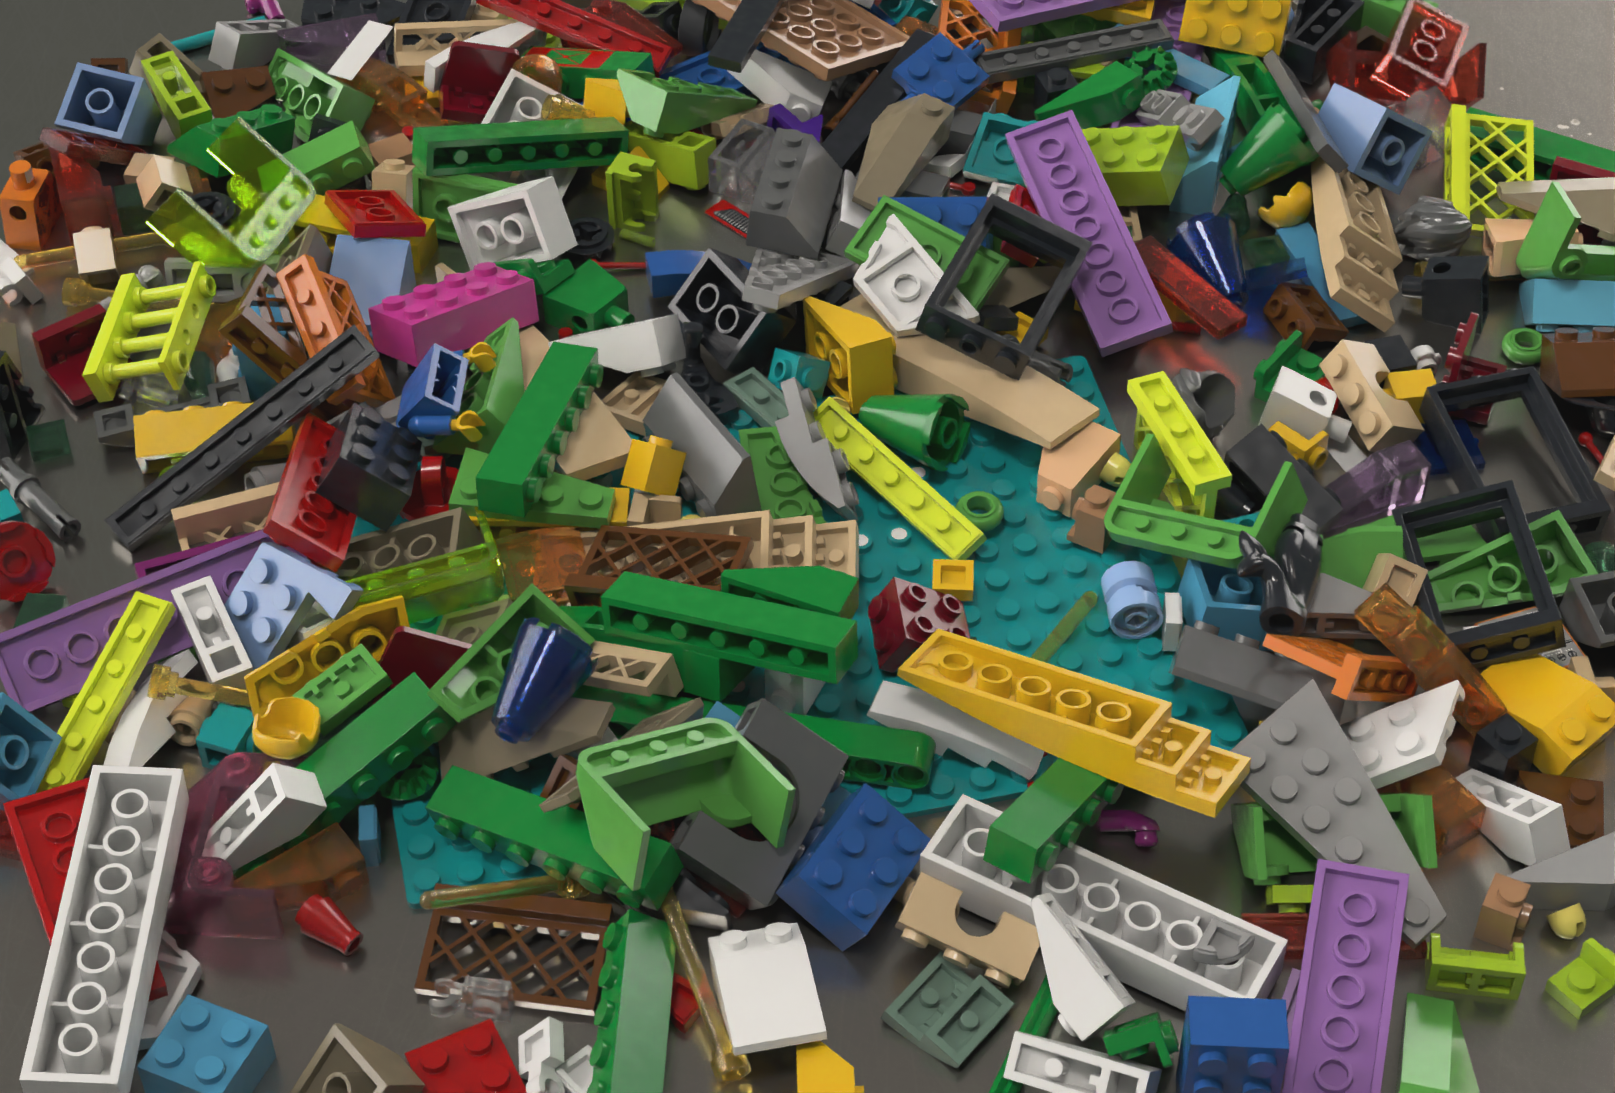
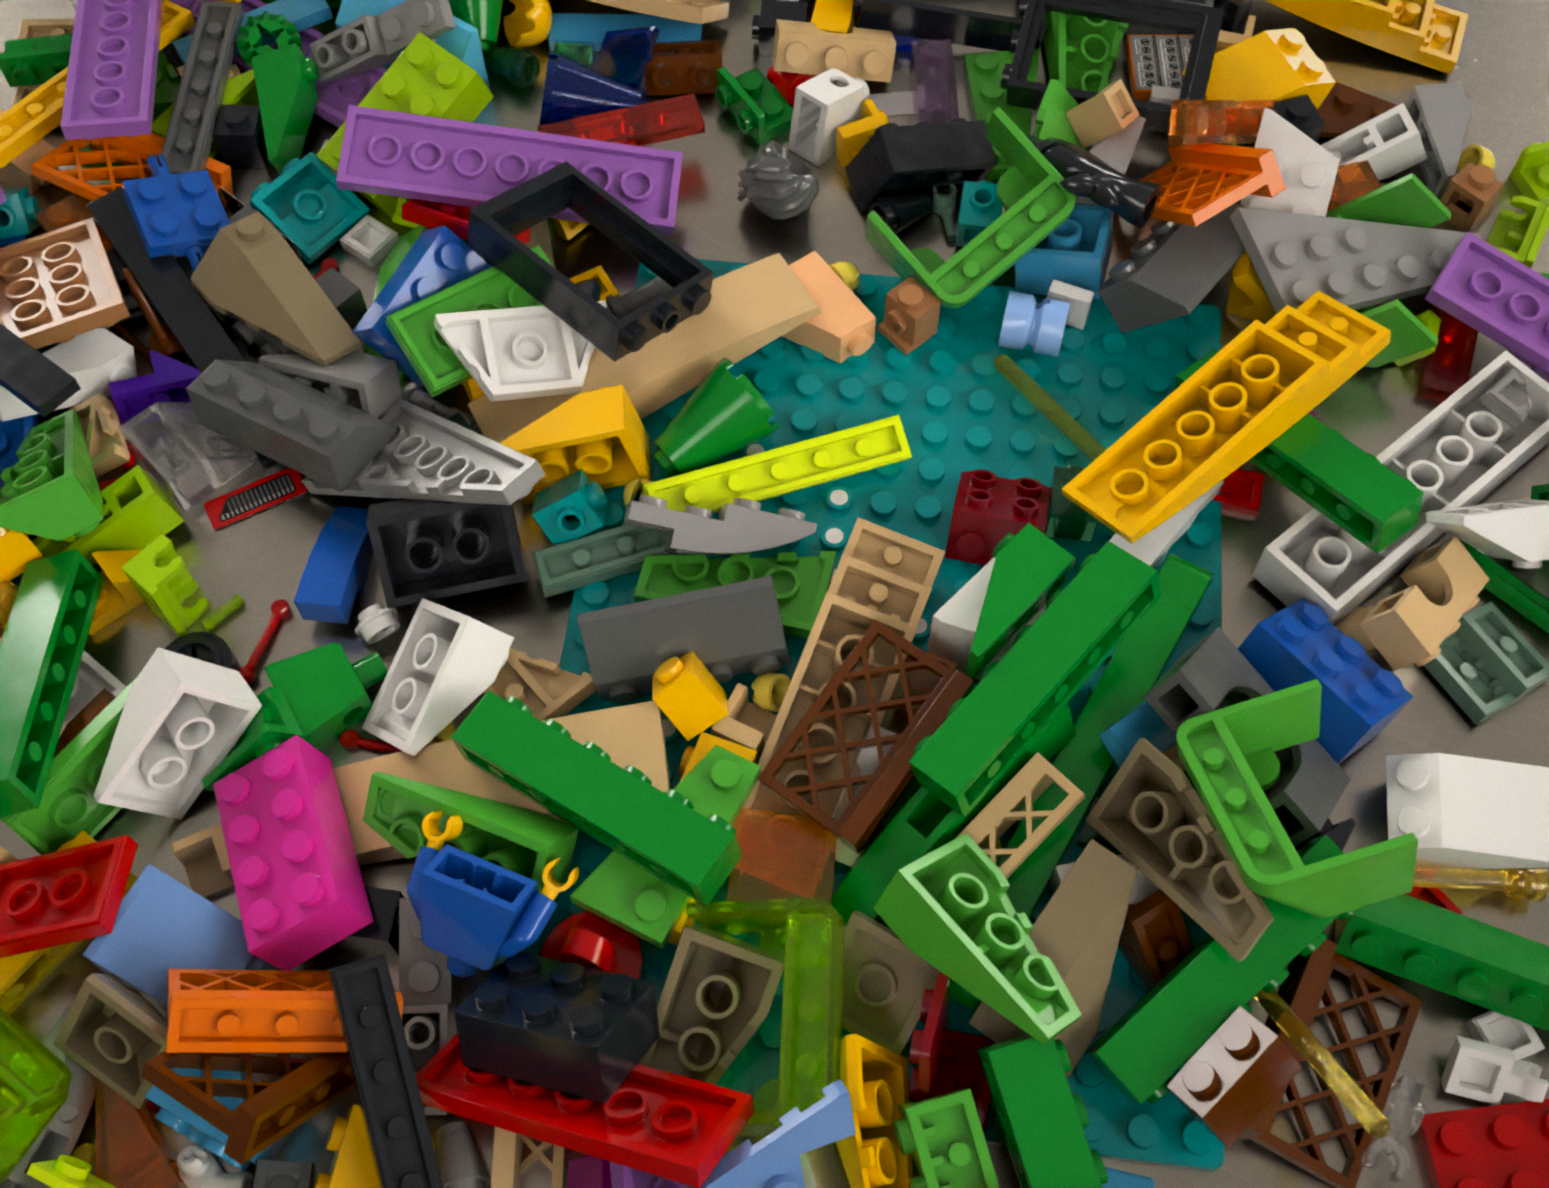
camera: 70 degrees left, 15 degrees up
clear blue cone [491,617,599,744] -> none
black animal [680,321,739,425] -> none
yellow plate [932,559,974,601] -> none
bright green piece [955,491,1004,532] -> none
neon yellow fence [1127,371,1232,519] -> none
none -> white plate [355,603,400,644]
none -> reddish brown brick [1165,1006,1302,1148]

